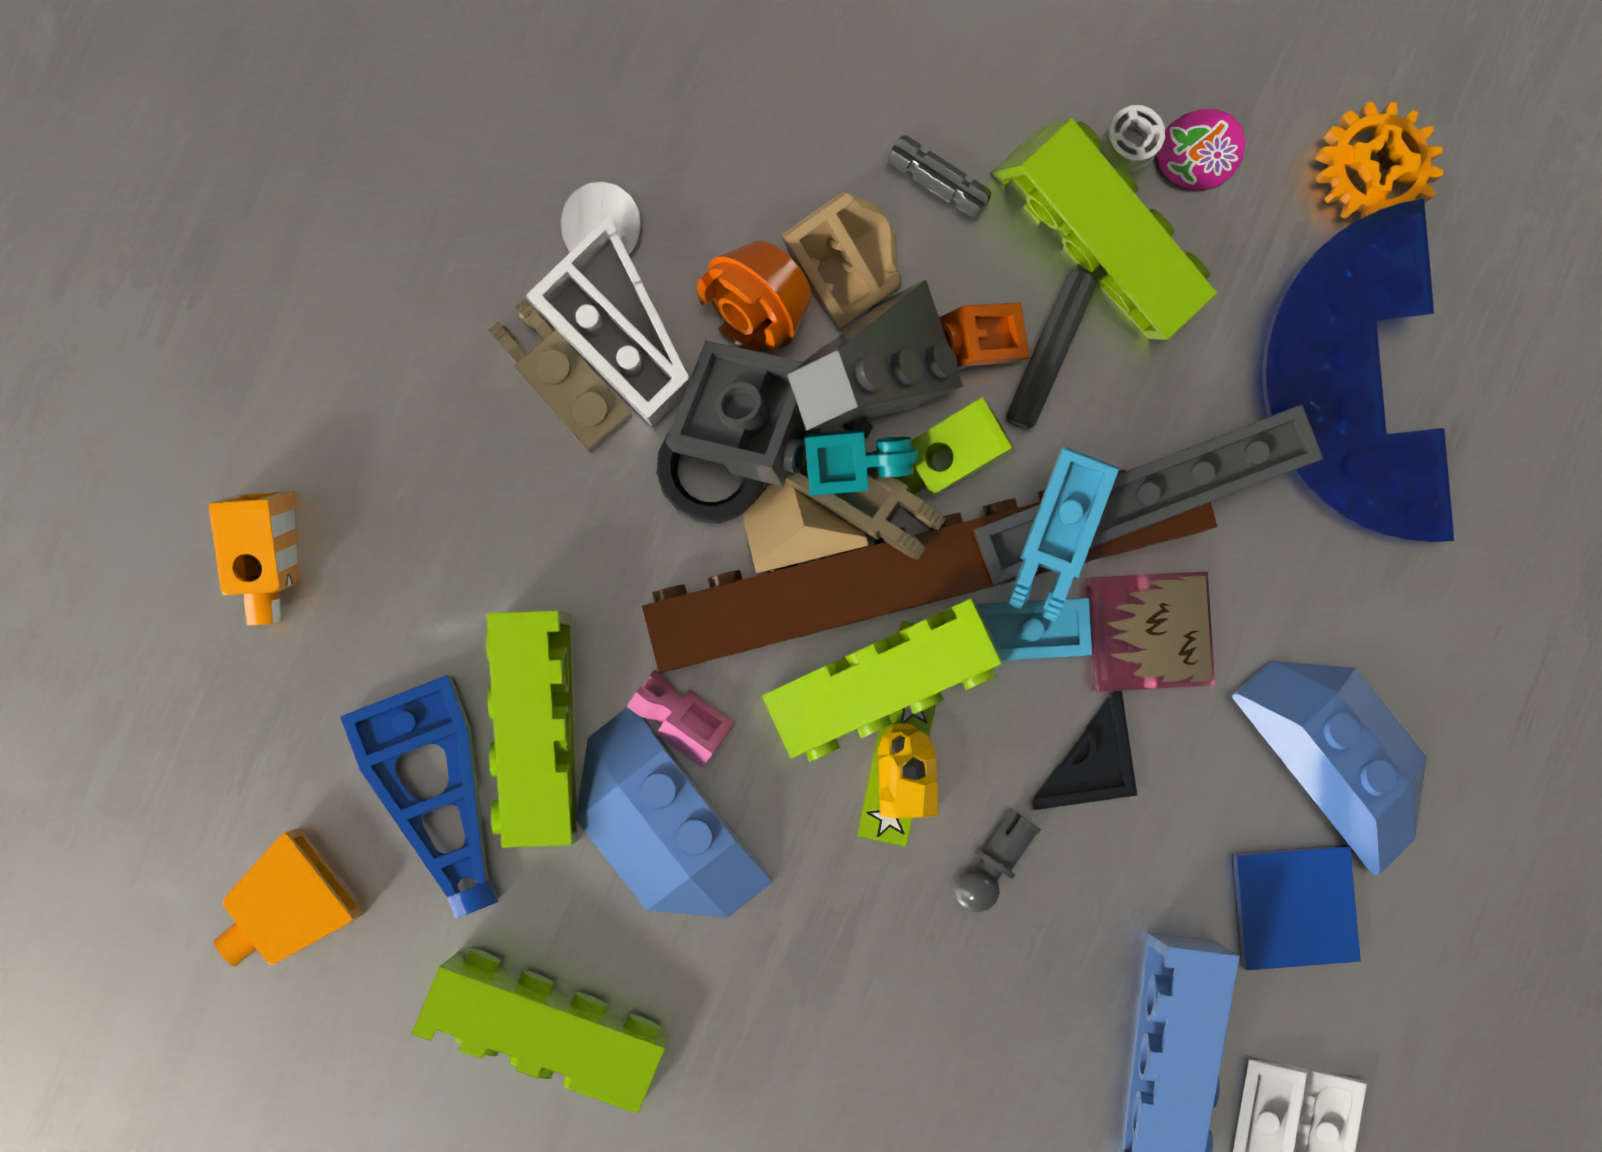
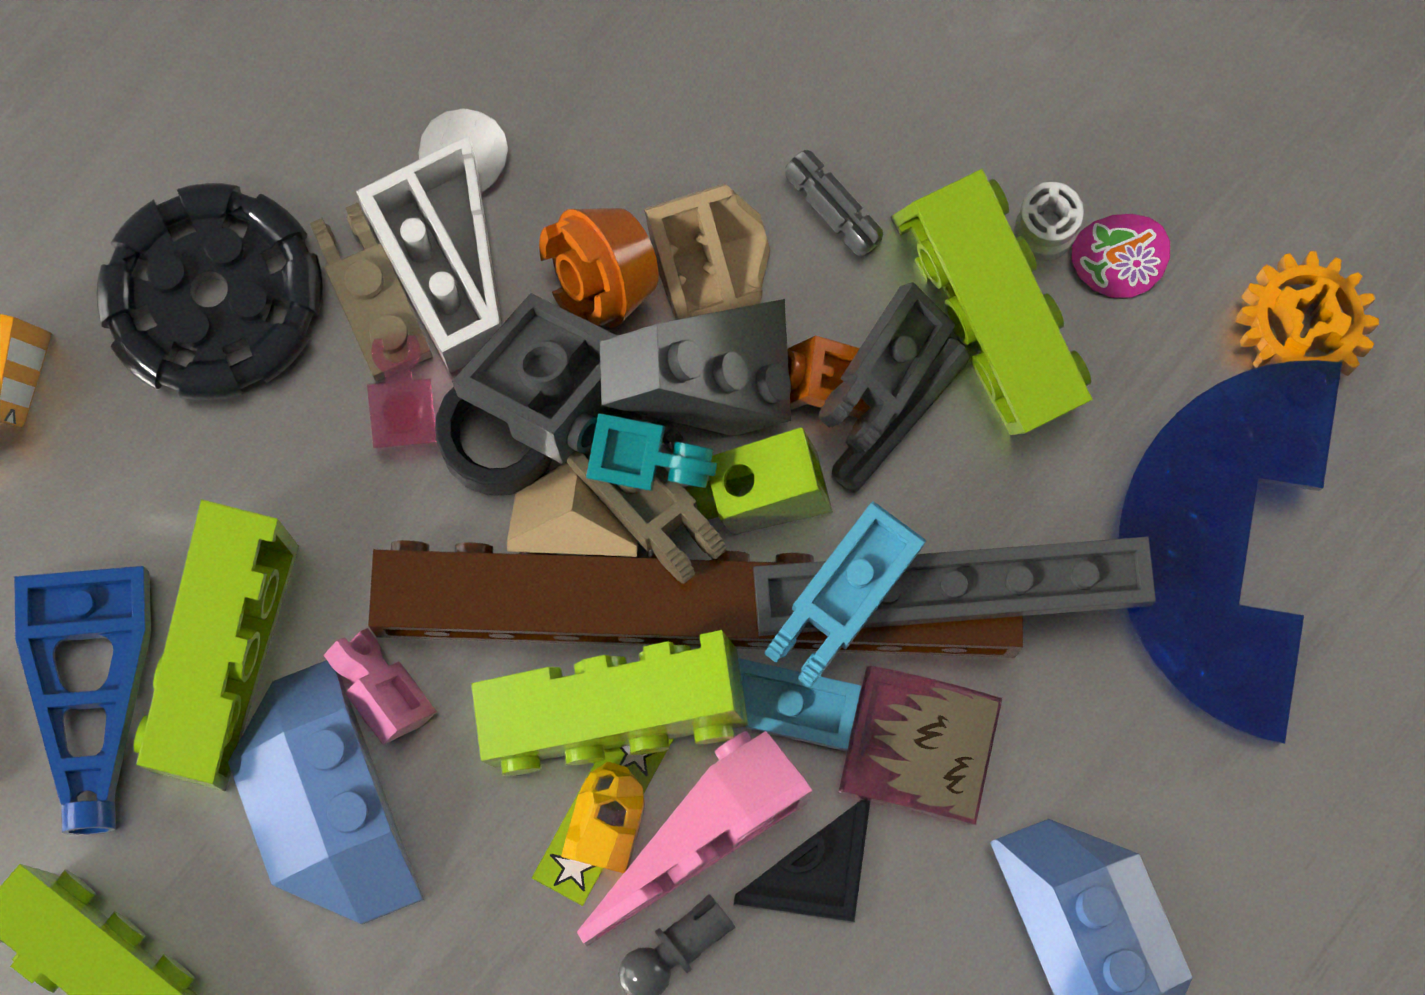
camera: 20 degrees right, 10 degrees down
none -> black plate [97,183,323,400]
none -> clear pink plate [367,335,436,448]
none -> bright pink wedge [577,731,812,946]
none -> dark grey hinge [818,282,955,454]

